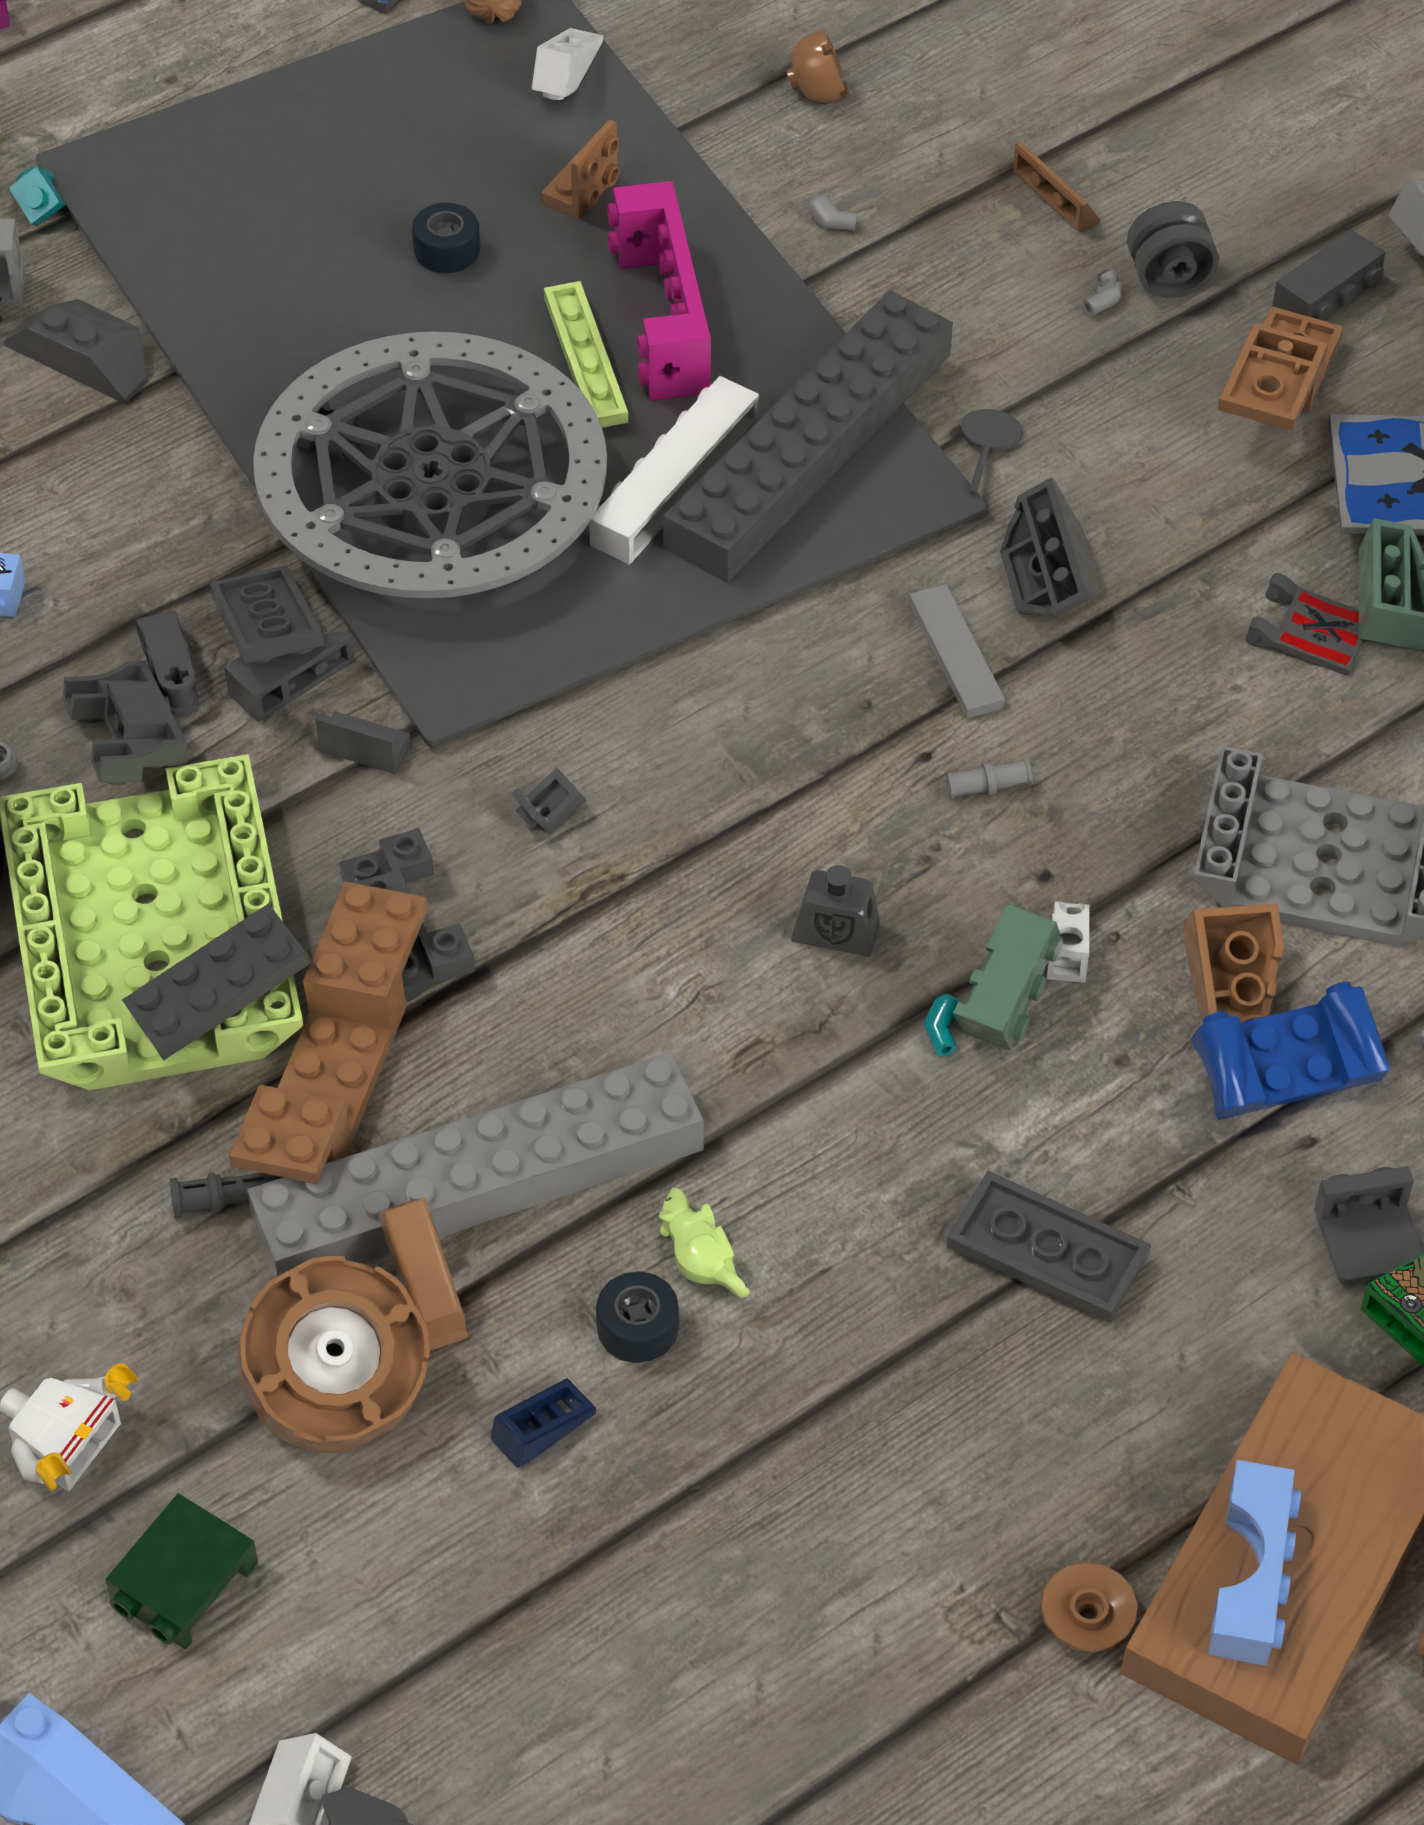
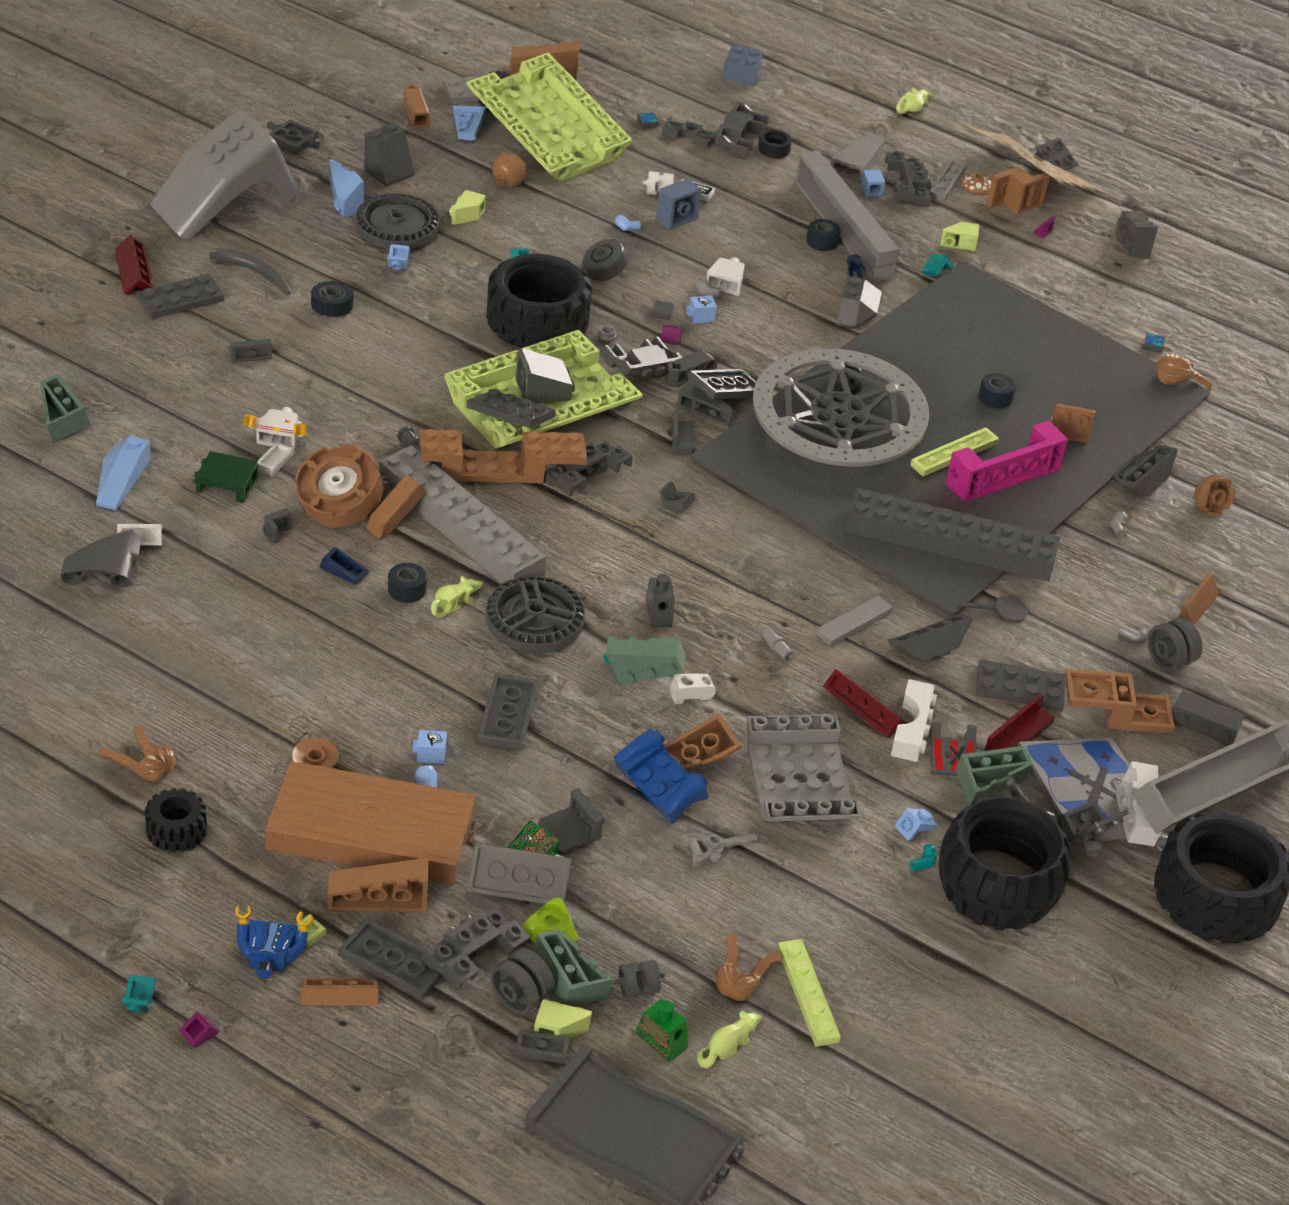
camera: 65 degrees right, 10 degrees down
white slope [532,28,603,100] -> none
white brick [588,376,759,565] -> none
light blue arch [1208,1460,1301,1666] -> none
none -> white tile [258,442,294,477]
none -> dark grey bracket [262,508,291,543]
none -> light blue brick [413,730,447,765]
none -> light blue cone [414,766,437,788]
none -> dark grey piece [485,576,586,653]
none -> dark grey slope [515,348,575,404]
none -> magenta slope [661,325,682,344]
none -> dark red panel [822,669,908,738]
none -> white arch [891,679,937,762]
none -> dark grey plate [975,659,1066,711]
none -> dark red panel [984,694,1055,751]
none -> dark grey wedge [1112,445,1178,496]

